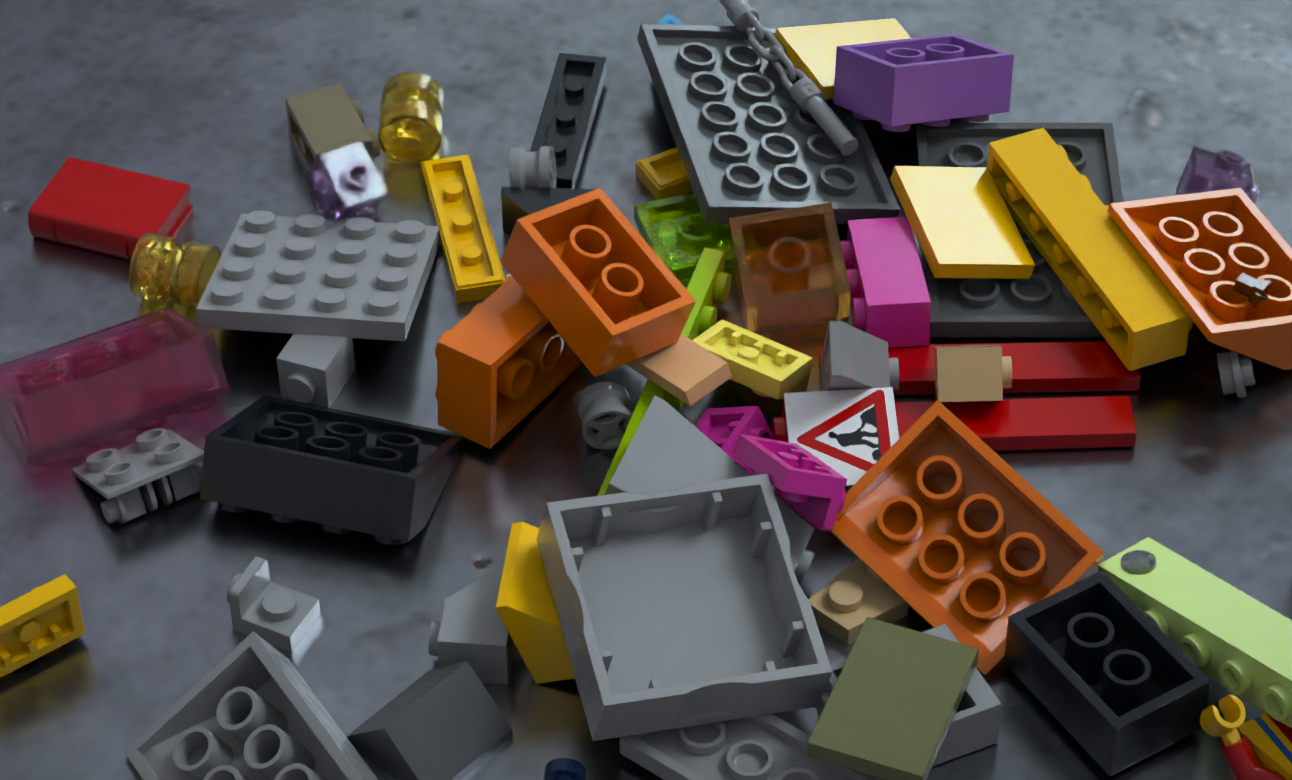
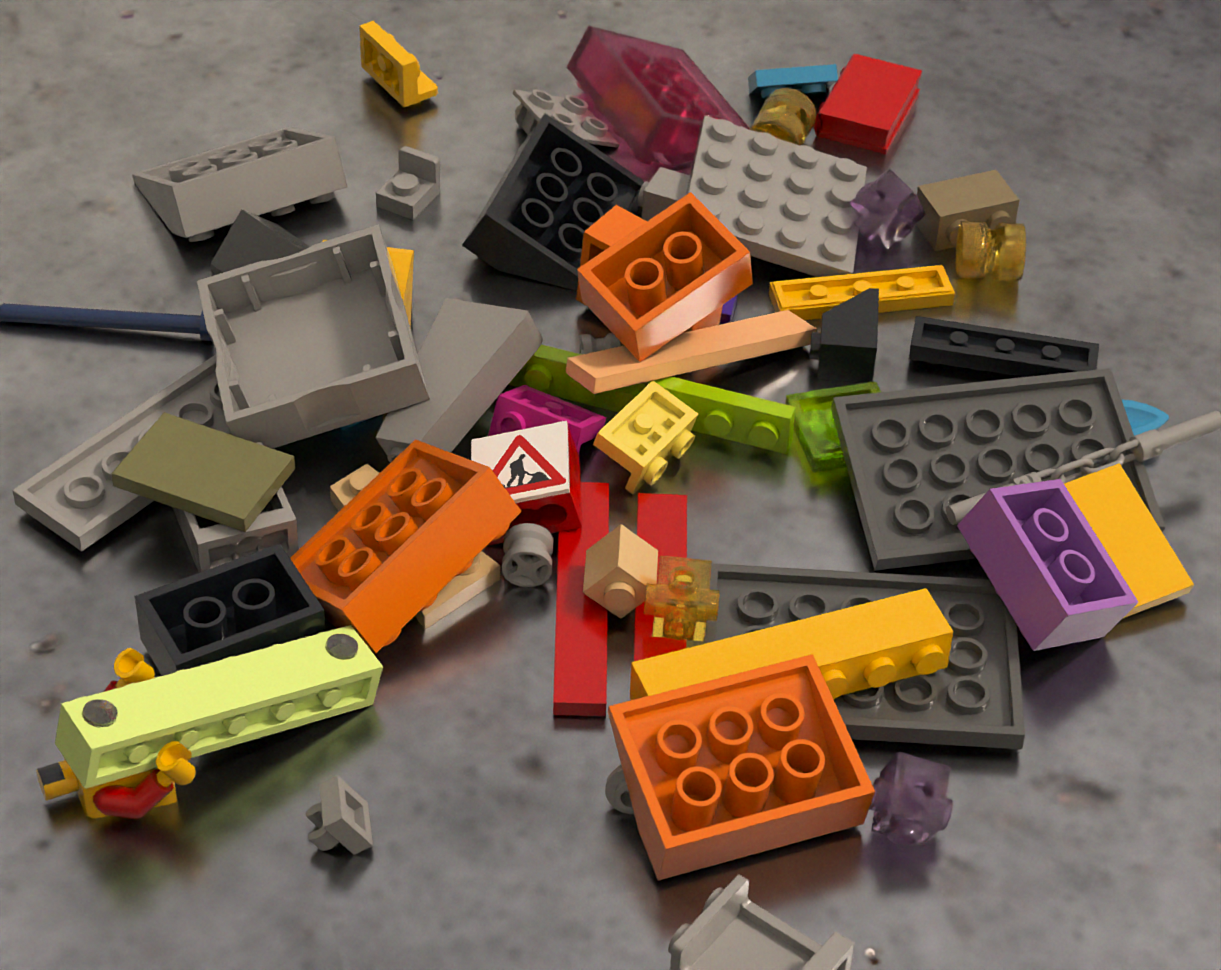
camera: 90 degrees right, 0 degrees up
light grey wheel [509,146,556,188] -> none
clear orange brick [729,202,851,336] -> none
dark pink bracket [733,434,847,531] -> none
light grey slope [821,321,899,391] -> none
dark pink brick [838,217,931,348] -> none
tile [890,166,1035,279] -> none
reddish brown piece [1233,273,1272,308] -> none
none -> clear yellow brick [644,555,720,642]
none -> dark azure plate [748,64,838,99]

